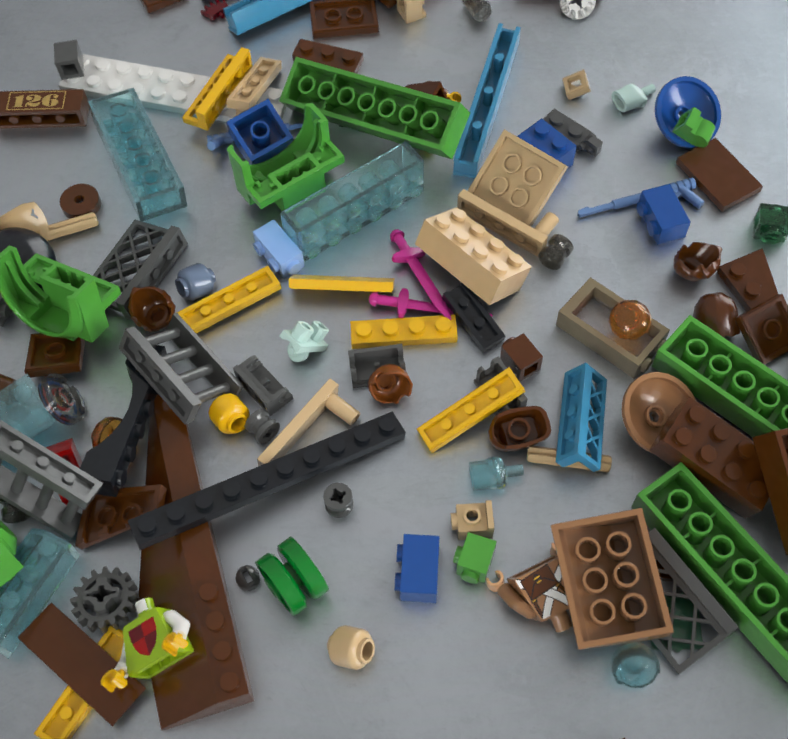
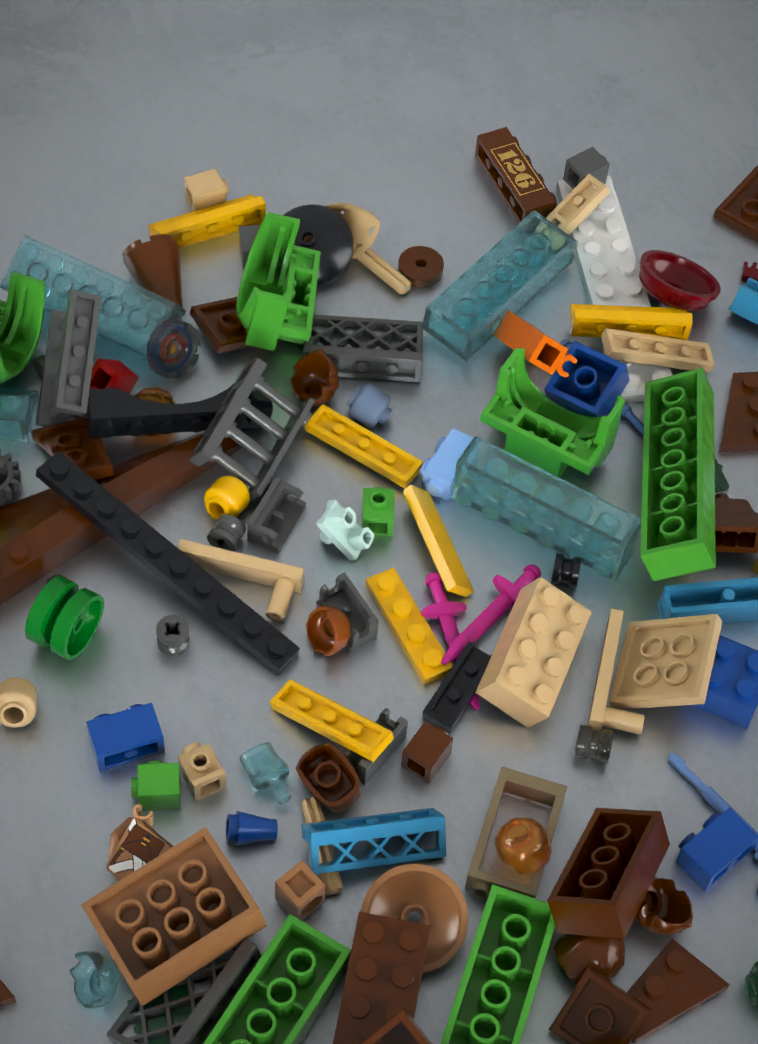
camera: 60 degrees right, 5 degrees down
none -> blue cone [226,811,278,846]
none -> medium nougat brick [275,860,326,921]
none -> bright green brick [362,487,394,537]
none -> orange brick [493,310,577,377]
none -> tan plate [537,174,610,249]
none -> reddish brown brick [547,808,670,939]
none -> black wheel [551,553,582,588]
none -> dark red hat [639,250,721,311]

